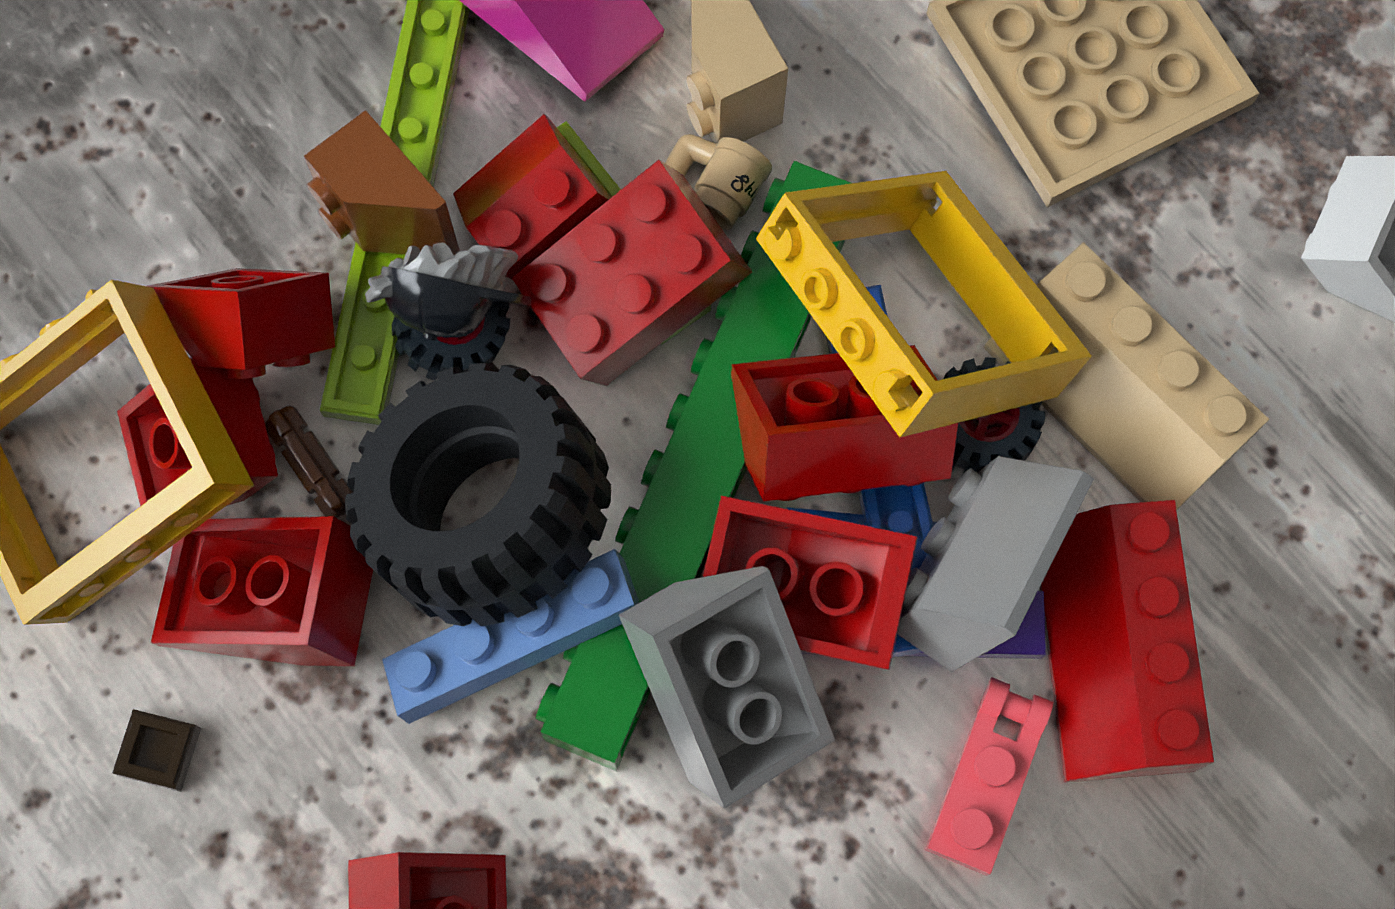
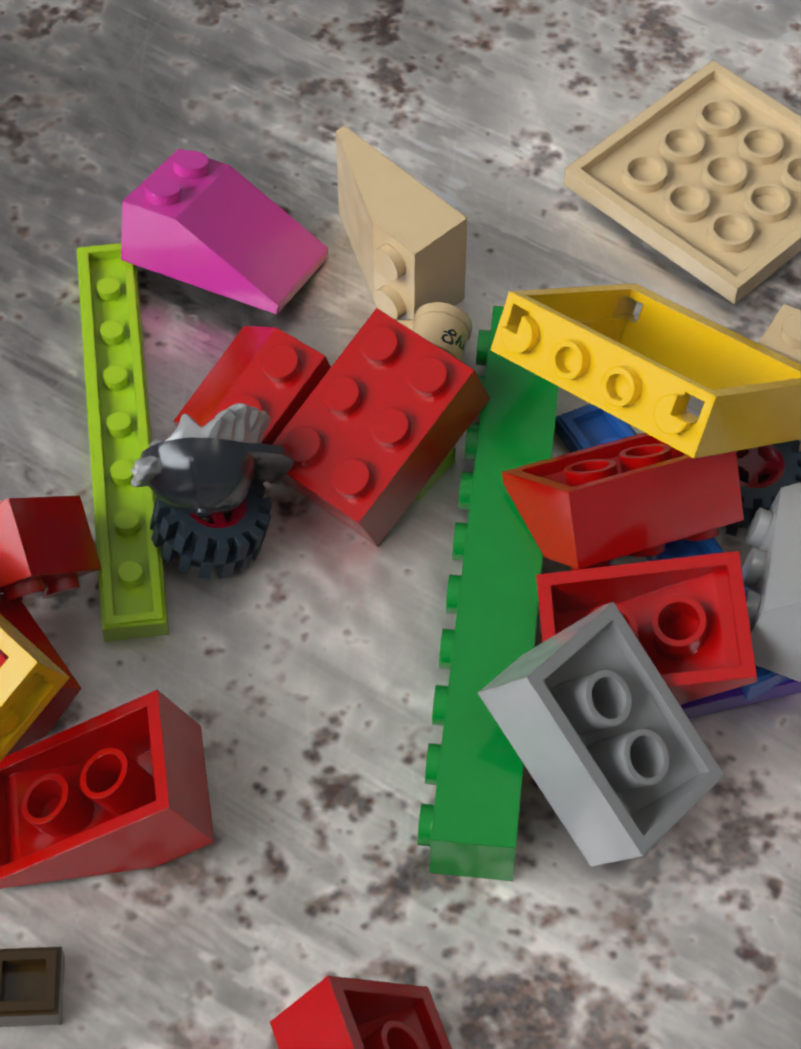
camera: 15 degrees left, 20 degrees down
reddish brown axle [265,405,354,518] -> none
dark orange slope [304,110,460,256] -> none
black tyre [345,363,611,626] -> none
medium blue plate [382,549,639,724] -> none

